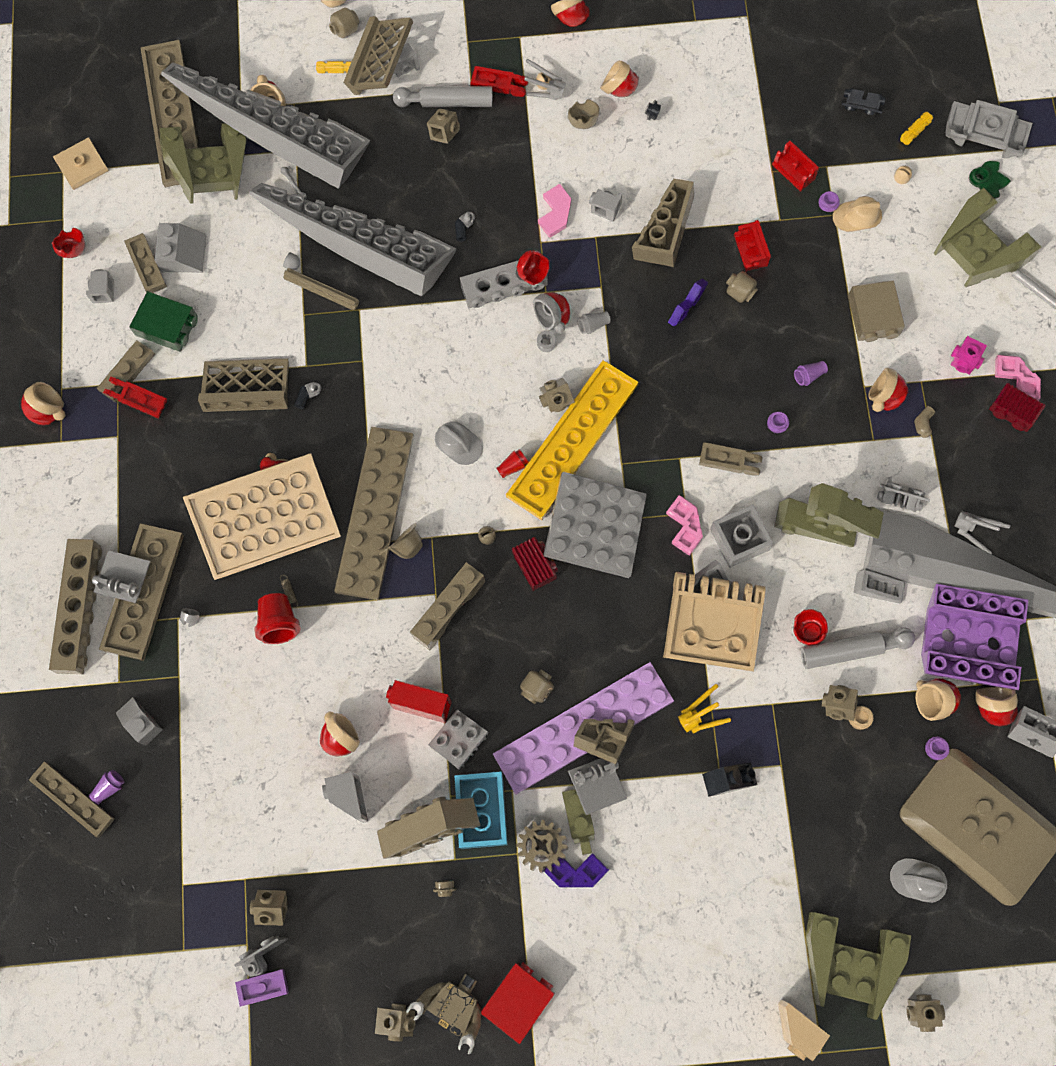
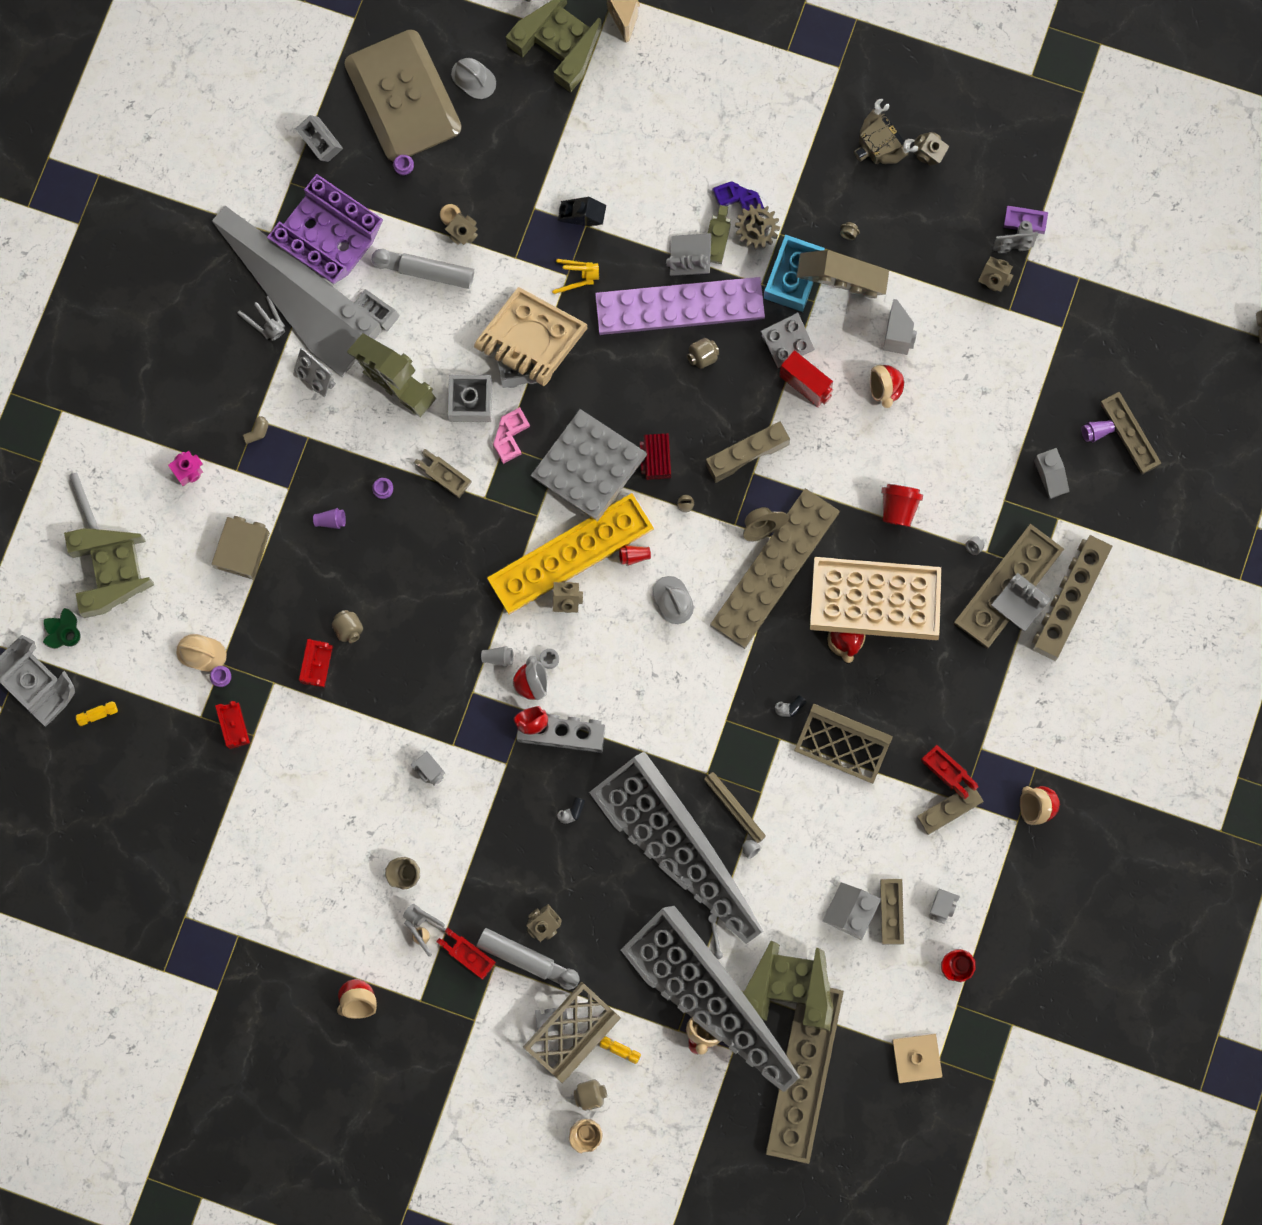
camera: 155 degrees left, 5 degrees up
dark green brick [129,291,198,352] -> none
dark tan piece [280,575,298,608] -> none
red brick [481,962,555,1044] -> none
bright pink tile [538,184,571,238] -> none
dark tan slope [573,719,635,764] -> none
piece [600,60,639,98] -> none
dark tan wedge [632,178,694,267] -> none
black plate [645,100,661,121] -> none
dark purple tile [668,279,708,326] -> none
red hair [793,609,828,646] -> none
black hinge [842,87,886,115] -> none
tan piece [868,368,908,412] -> none
tan hinge [894,166,912,184] -> none
tan piece [915,678,961,721] -> none
tan piece [976,687,1018,726] -> none
dark red brick [989,383,1045,432] -> none
bright pink tile [995,355,1041,401] -> none

